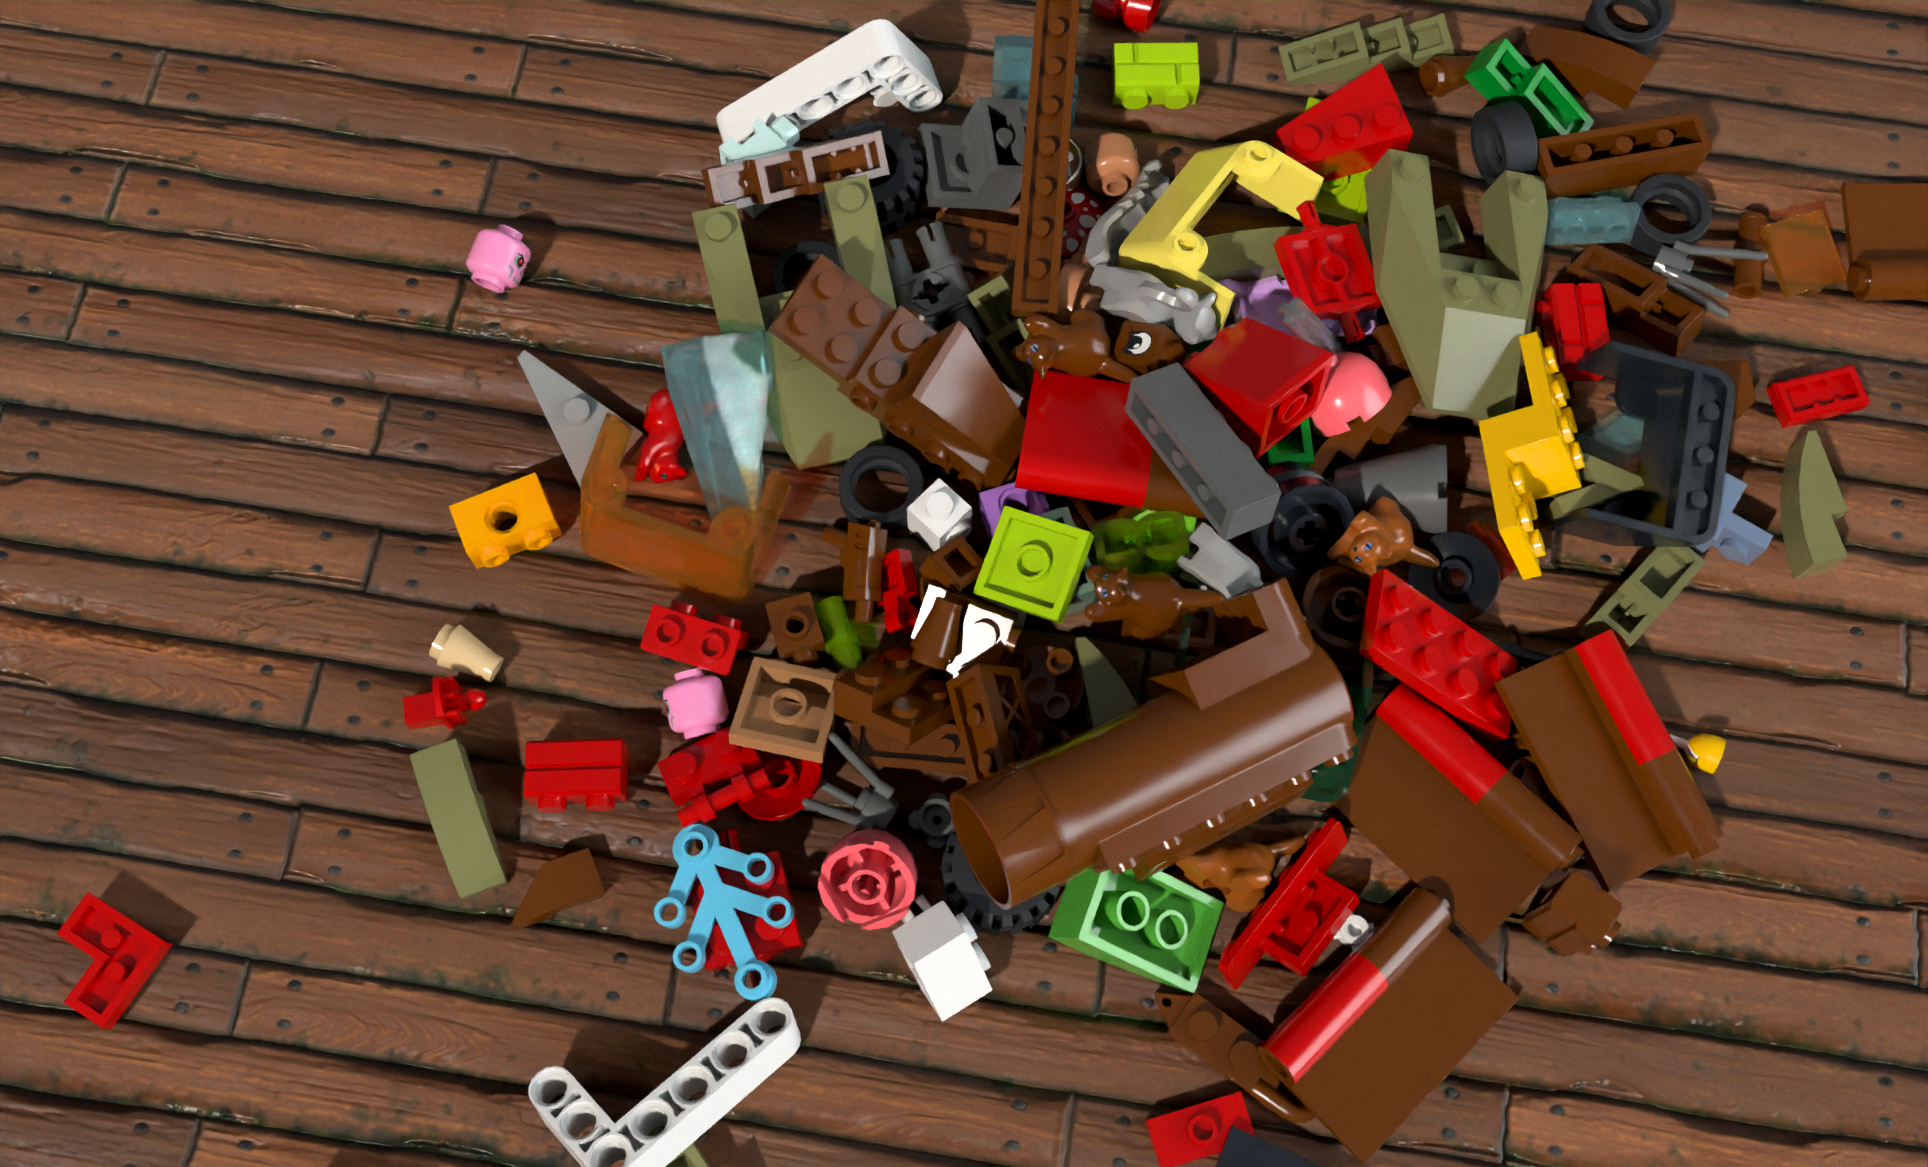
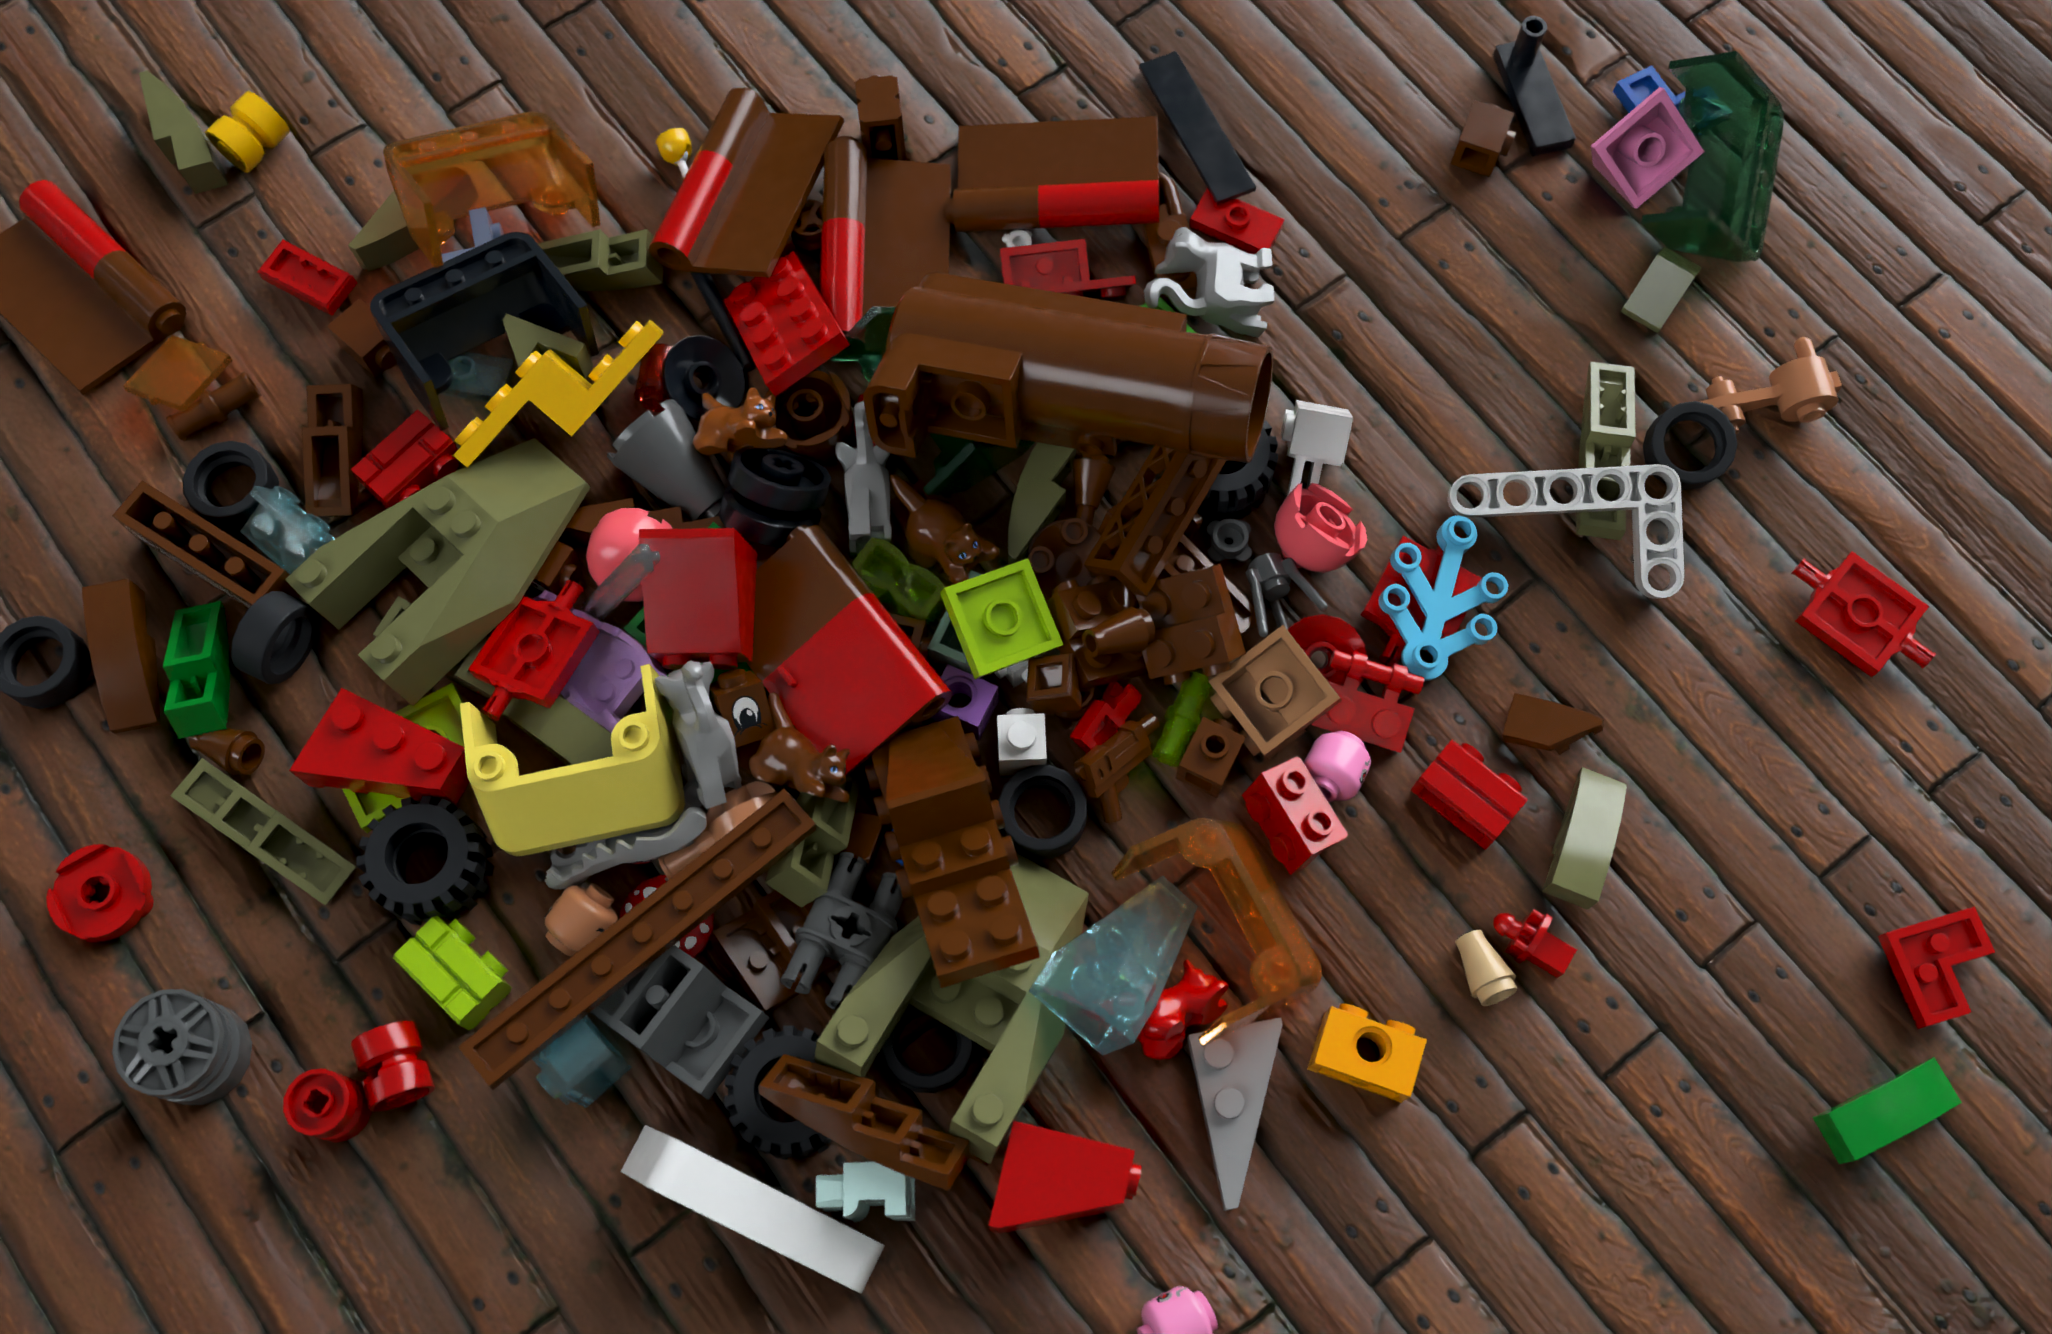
camera: 135 degrees left, 0 degrees up
dark grey brick [1124,362,1282,541] -> none
dark grey plant [1652,240,1768,319] -> none
none -> black tyre [357,795,494,926]
none -> clear orange windscreen [383,112,601,267]
none -> red slope [989,1120,1142,1234]
none -> light grey animal [1144,227,1275,337]
none -> green slope [1812,1057,1962,1164]

